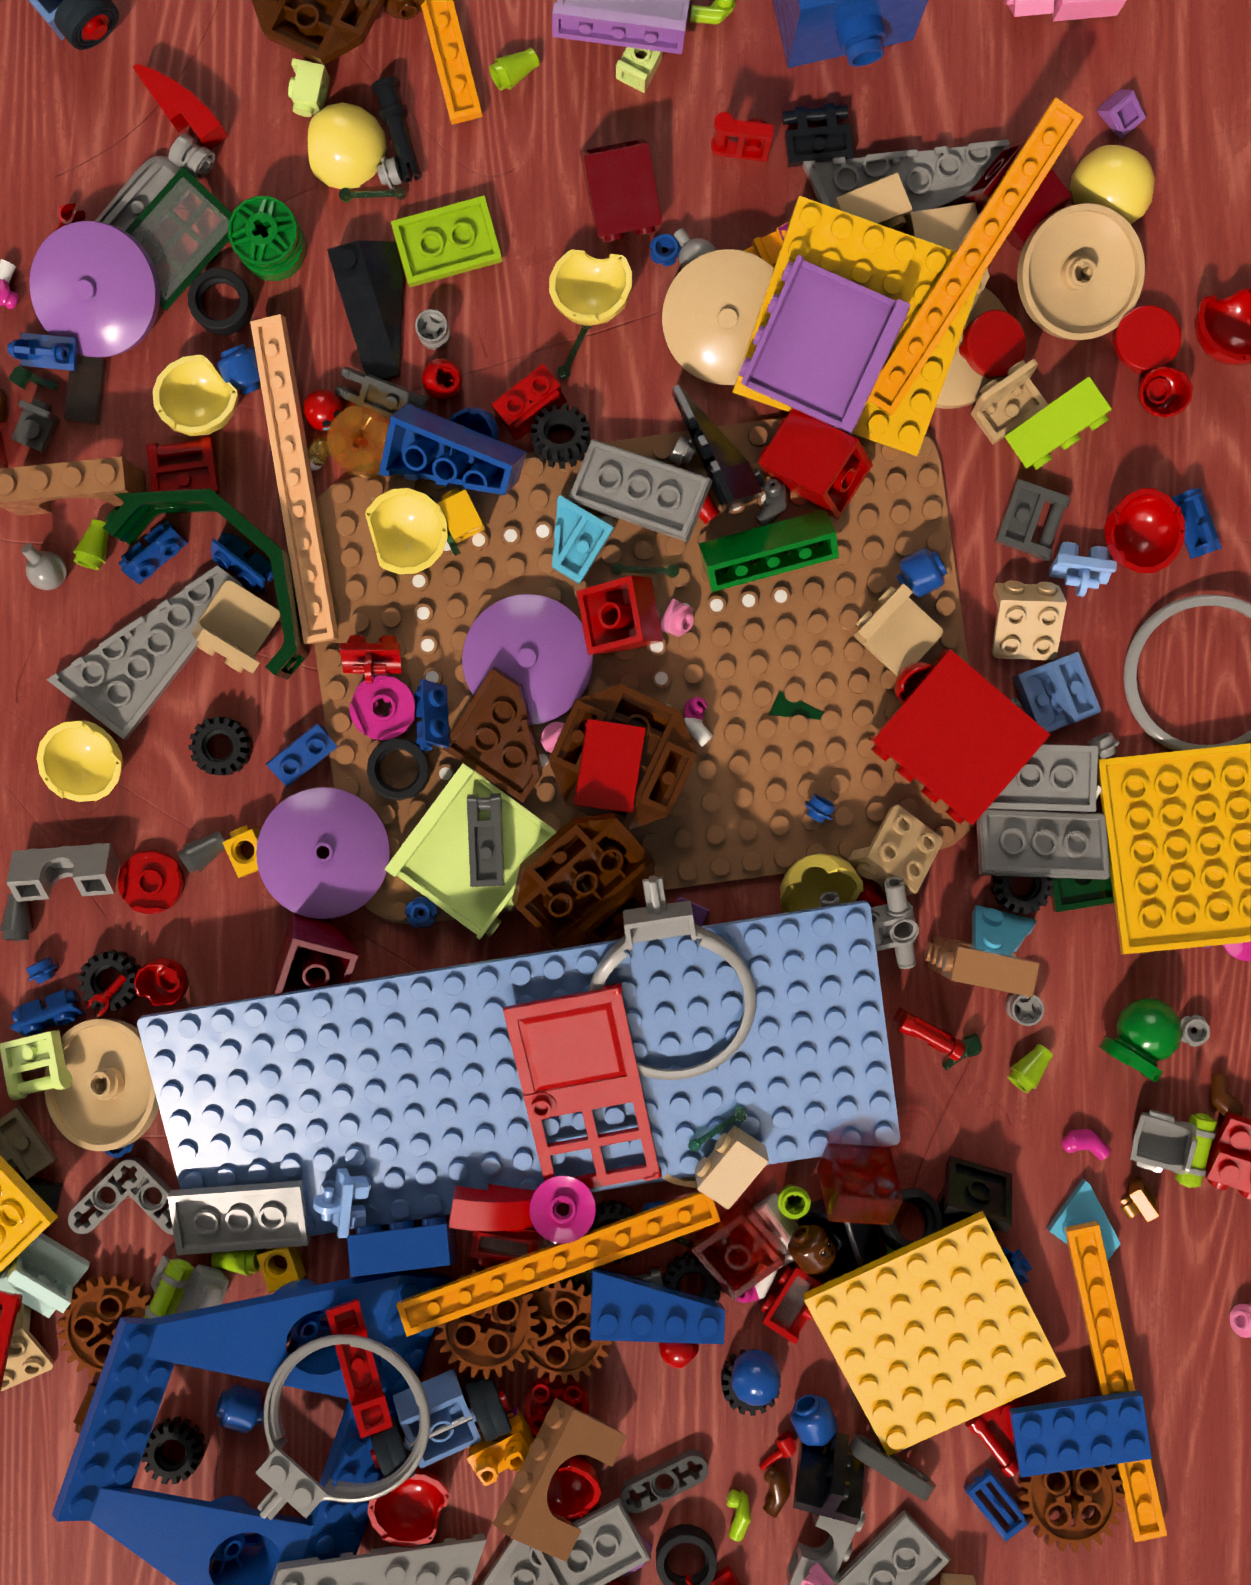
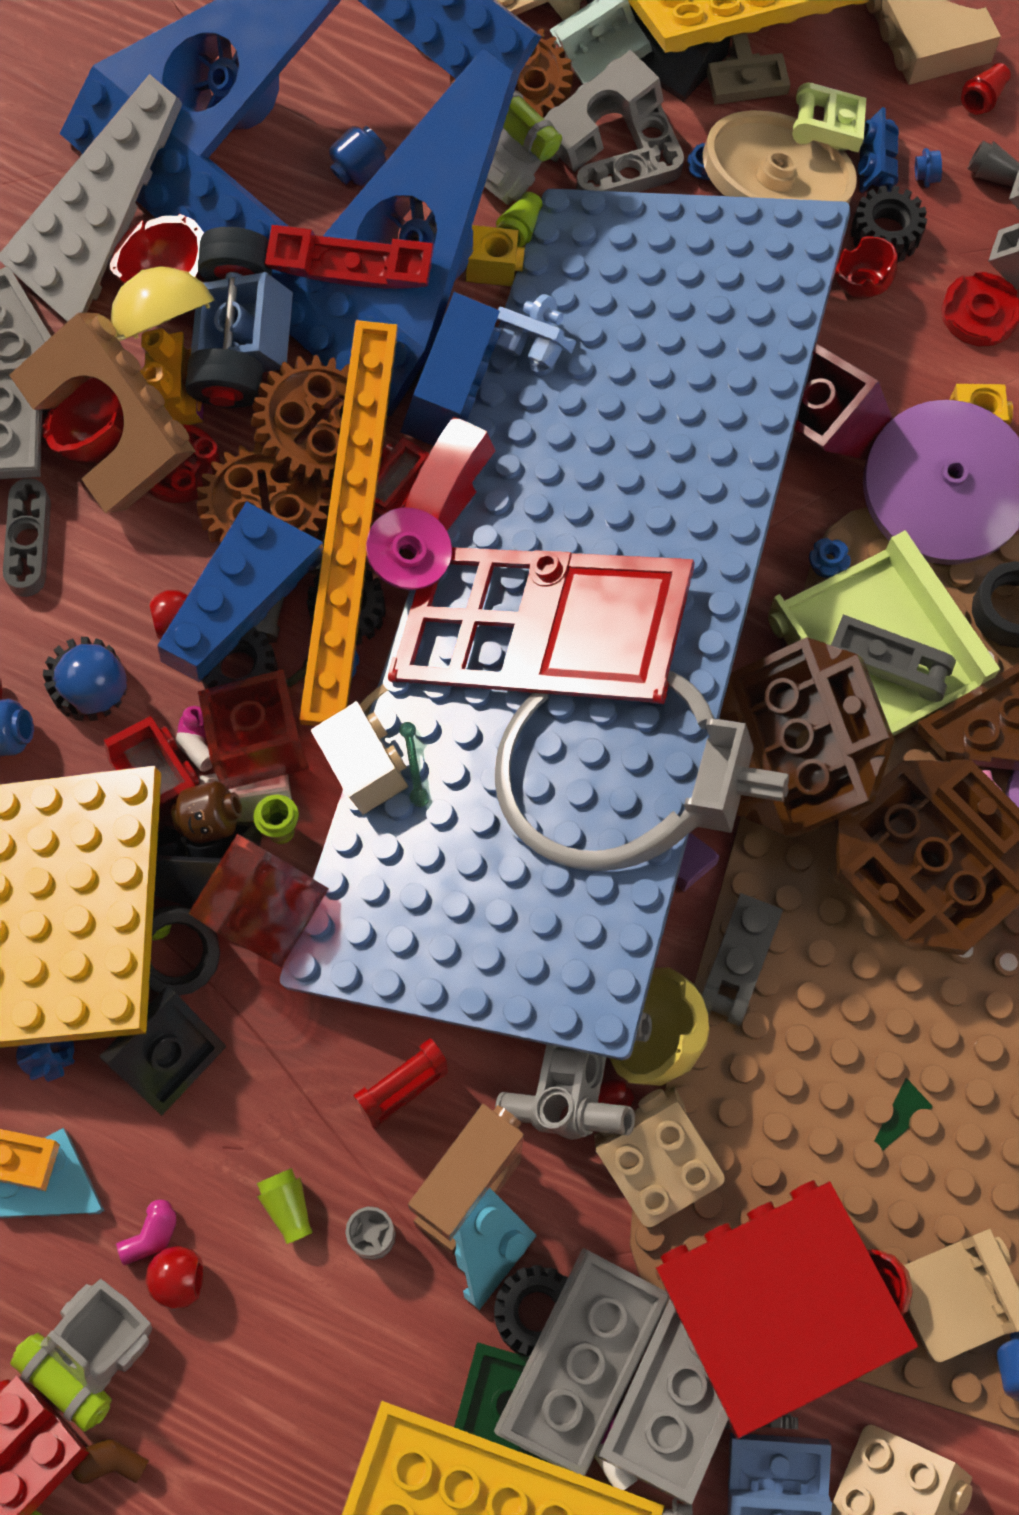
camera: 110 degrees right, 20 degrees down
red hand [87,974,127,1017] -> none
black tyre [141,1417,206,1485] -> none
light grey plate [168,1180,310,1255] -> none
dark grey cone [177,830,225,874] -> none
light grey brick [256,1334,430,1520] -> none
red piece [573,719,646,813] -> none
arm [683,697,713,746] -> none
blue plate [804,794,836,823] -> none
clear green hand [942,1033,982,1071] -> none
green tile [1098,998,1183,1083] -> none
pearl gold tile [1121,1176,1159,1222] -> none
light grey plate [1181,1015,1210,1047] -> none
none -> light yellow cylinder [111,266,215,342]
none -> red piece [145,1246,203,1310]
none -> light grey arch [544,49,664,172]
none -> dark grey plate [702,893,783,1027]

